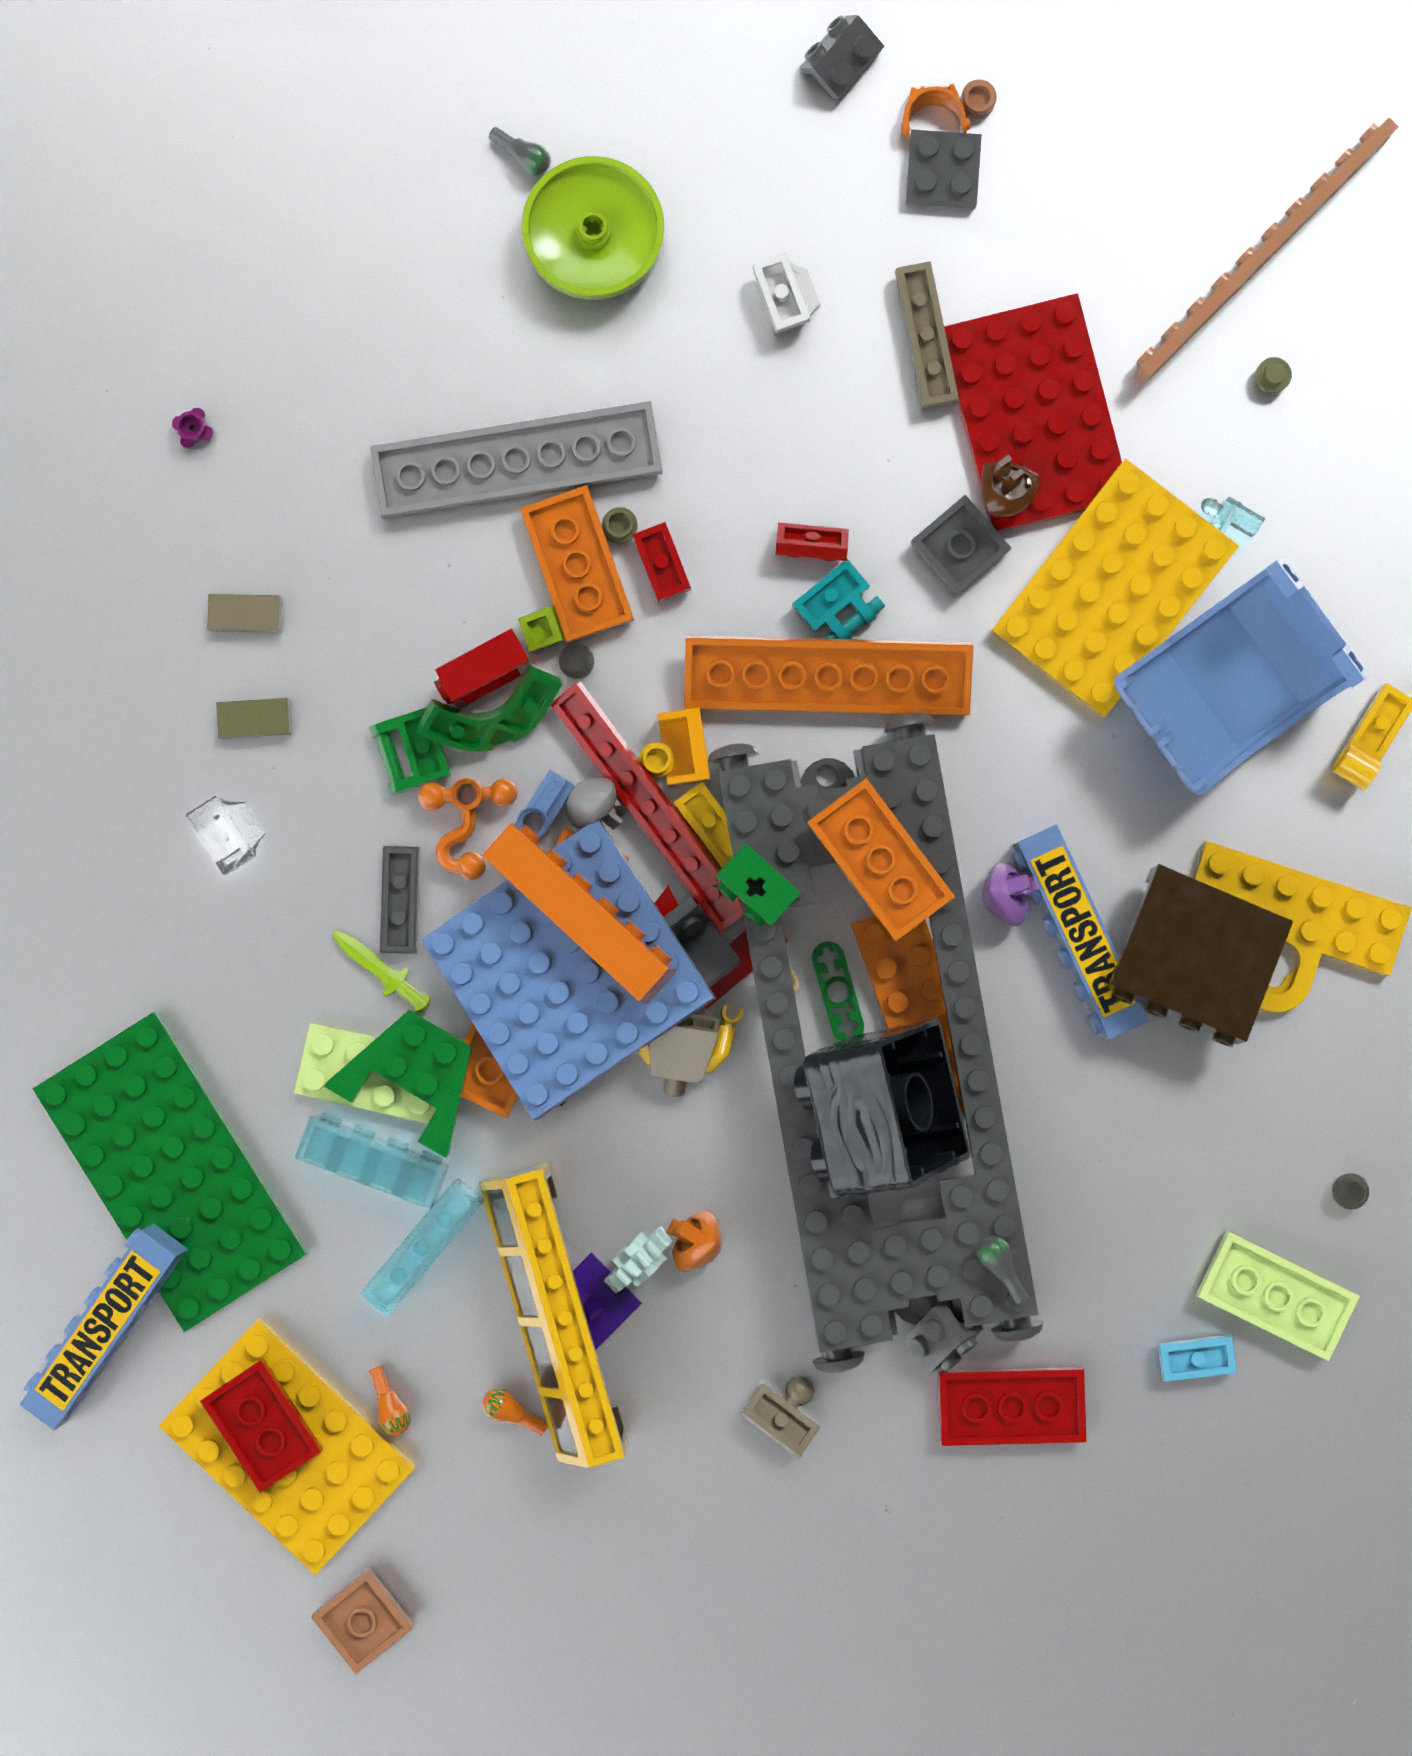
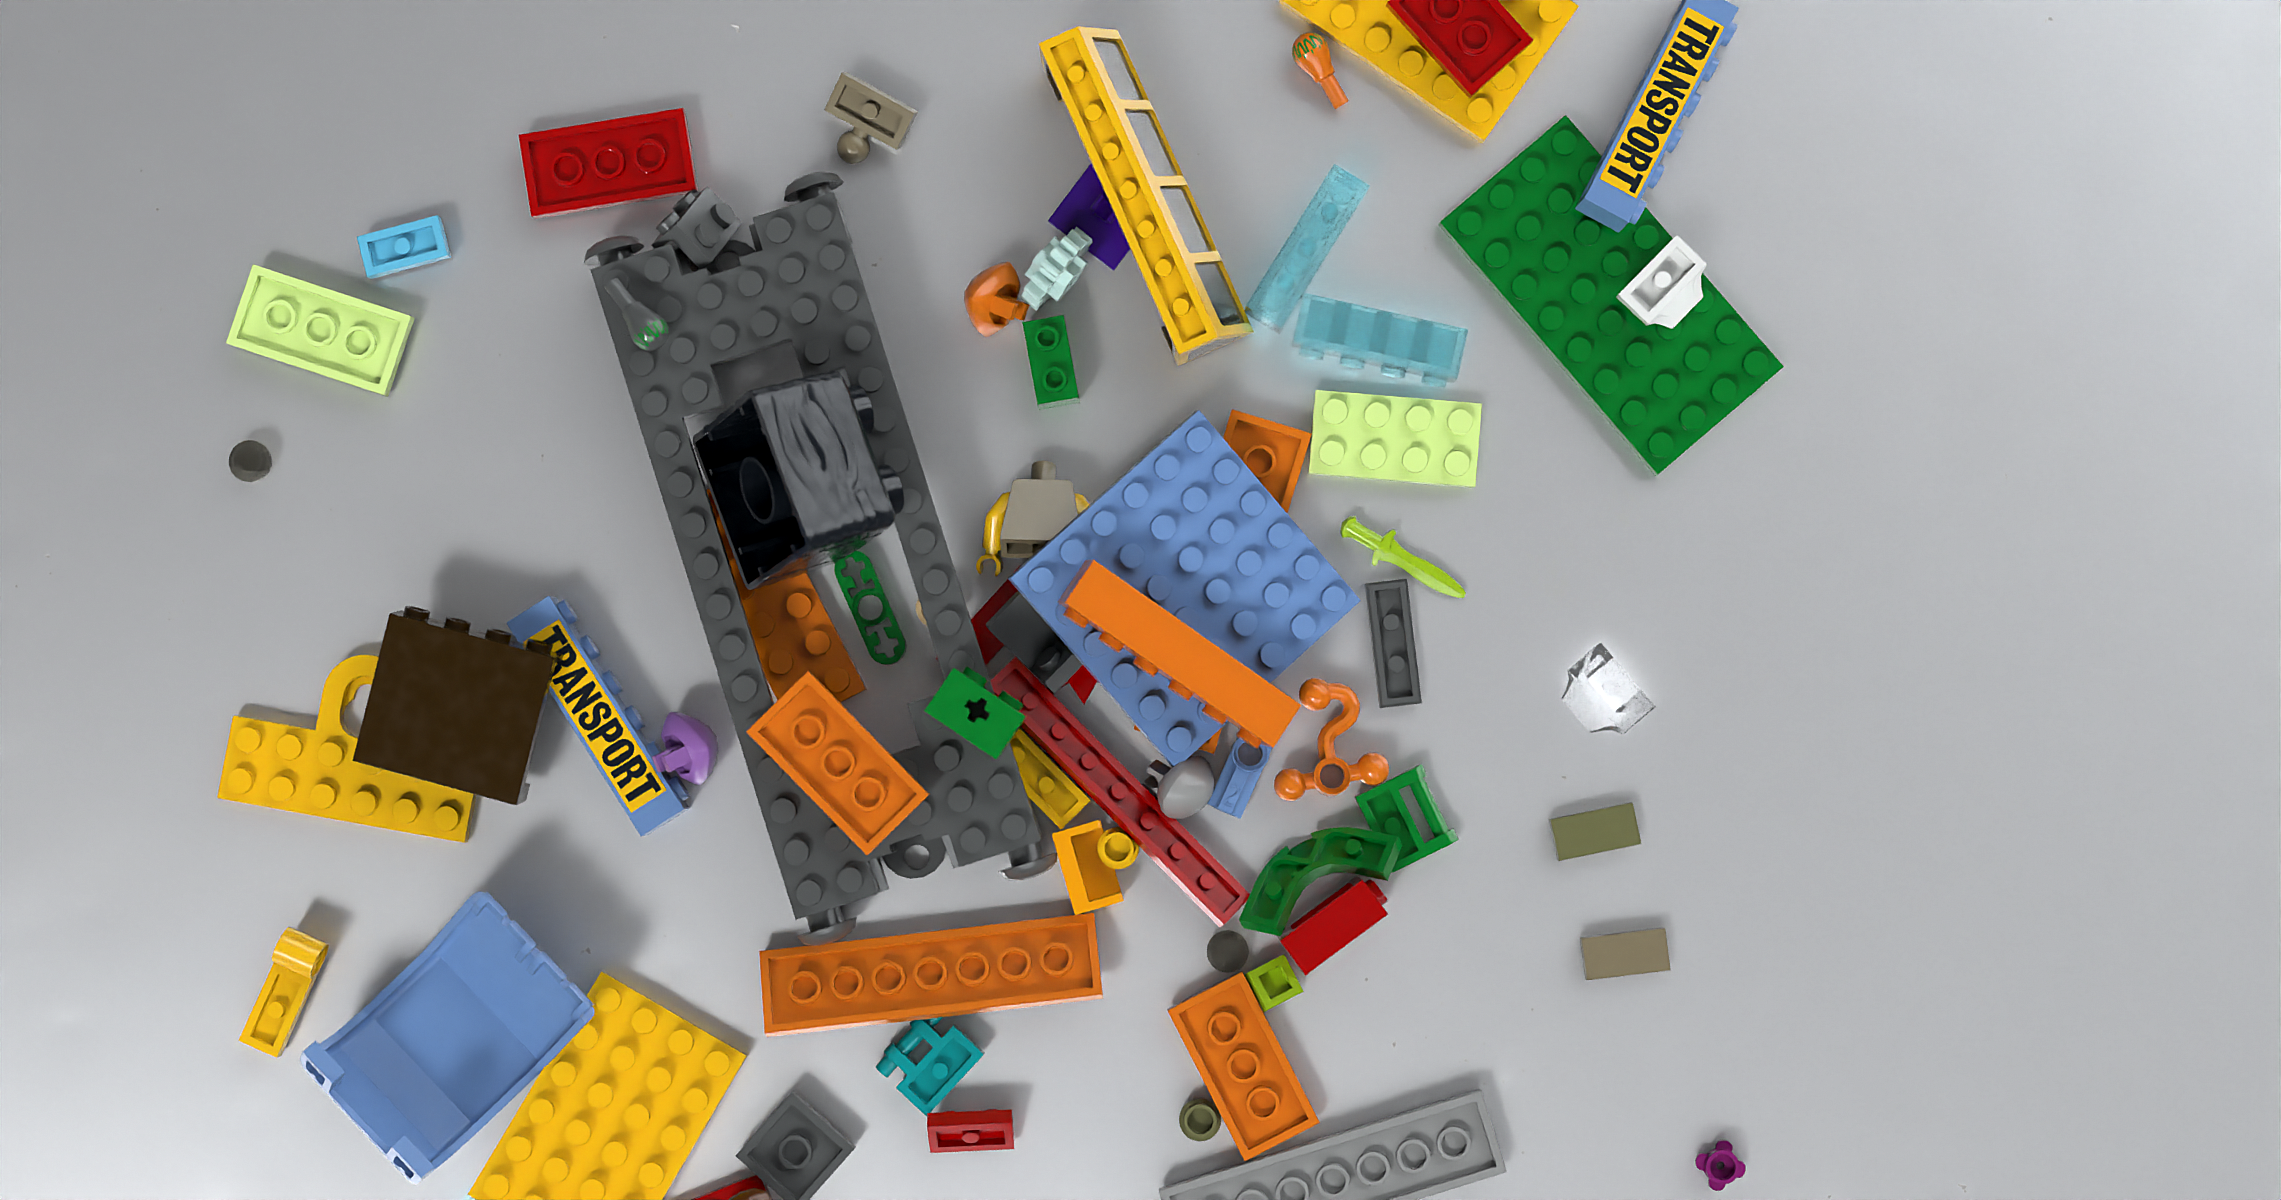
camera: 170 degrees right, 0 degrees up
green wing [324,1010,472,1158] -> none
orange piece [482,1388,548,1436] -> none
red plate [632,522,691,603] -> none
none -> green brick [1022,315,1080,410]
none -> white slope [1616,235,1707,329]

